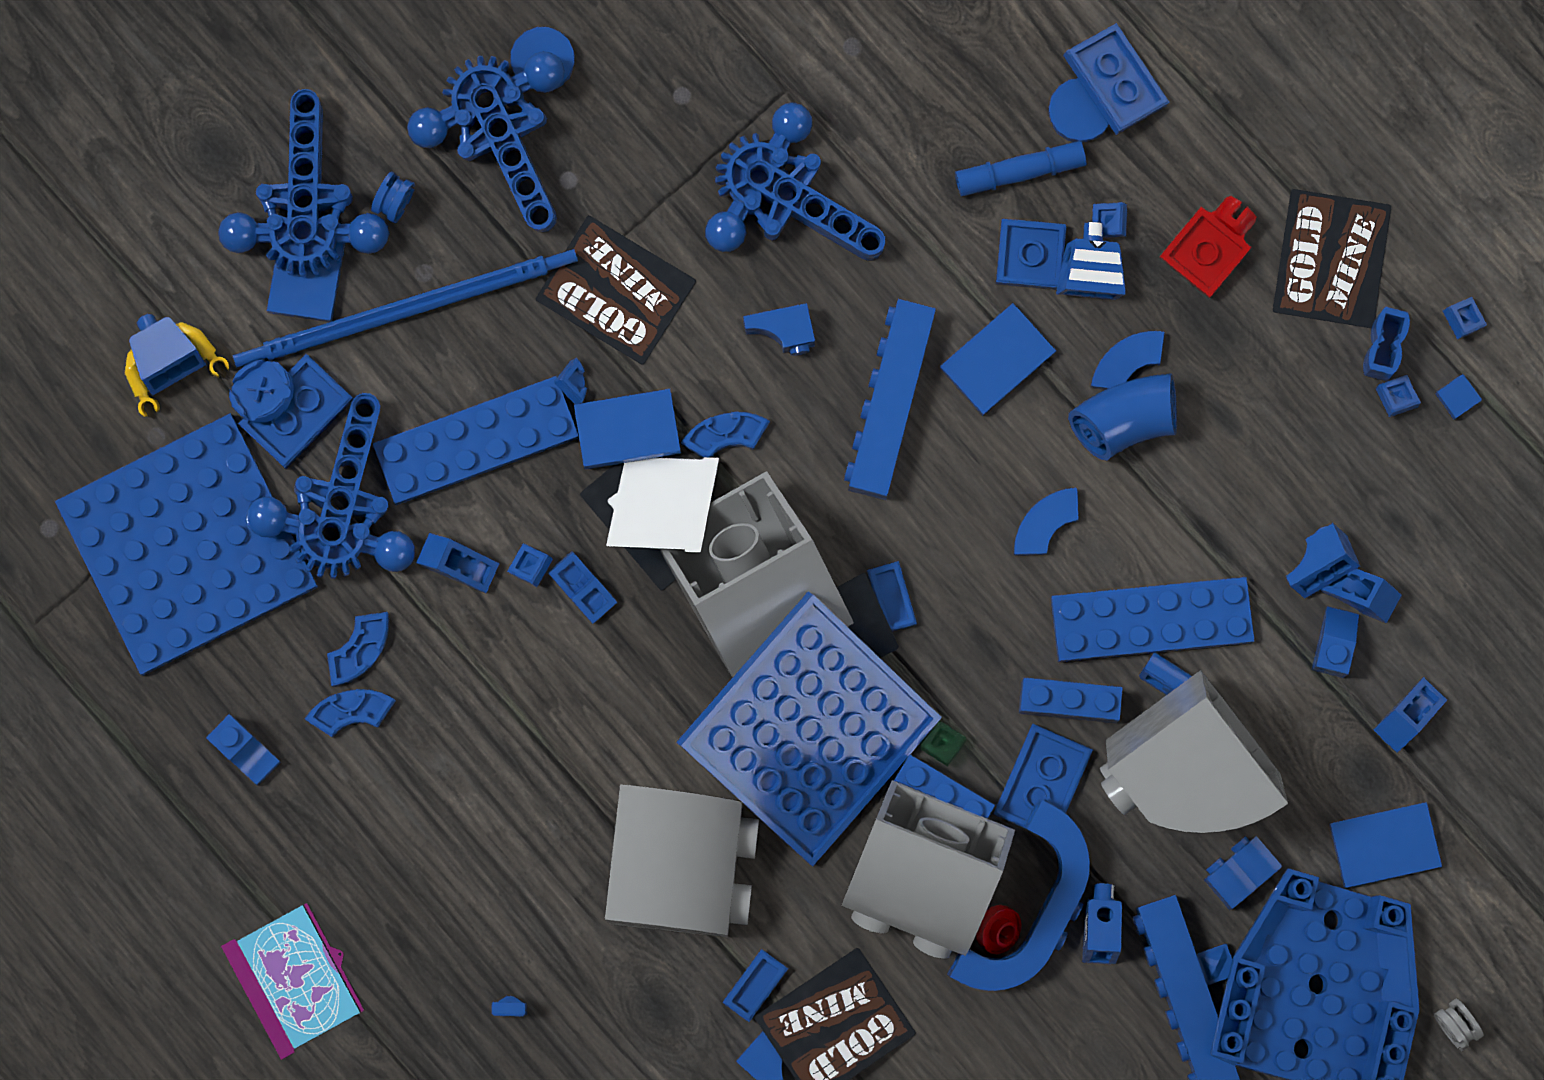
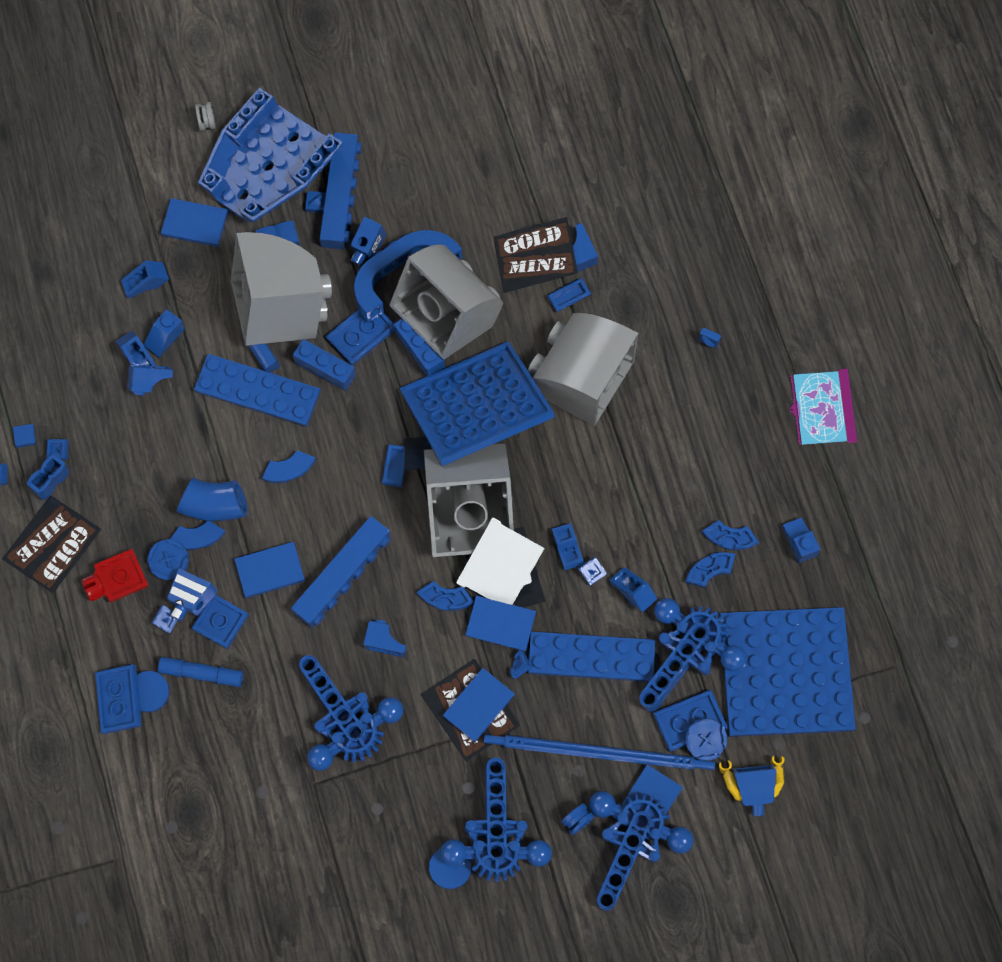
camera: 155 degrees left, 10 degrees down
clear green tile [921,720,966,767] -> none
none -> blue tile [148,539,189,580]
none -> blue tile [443,668,515,743]

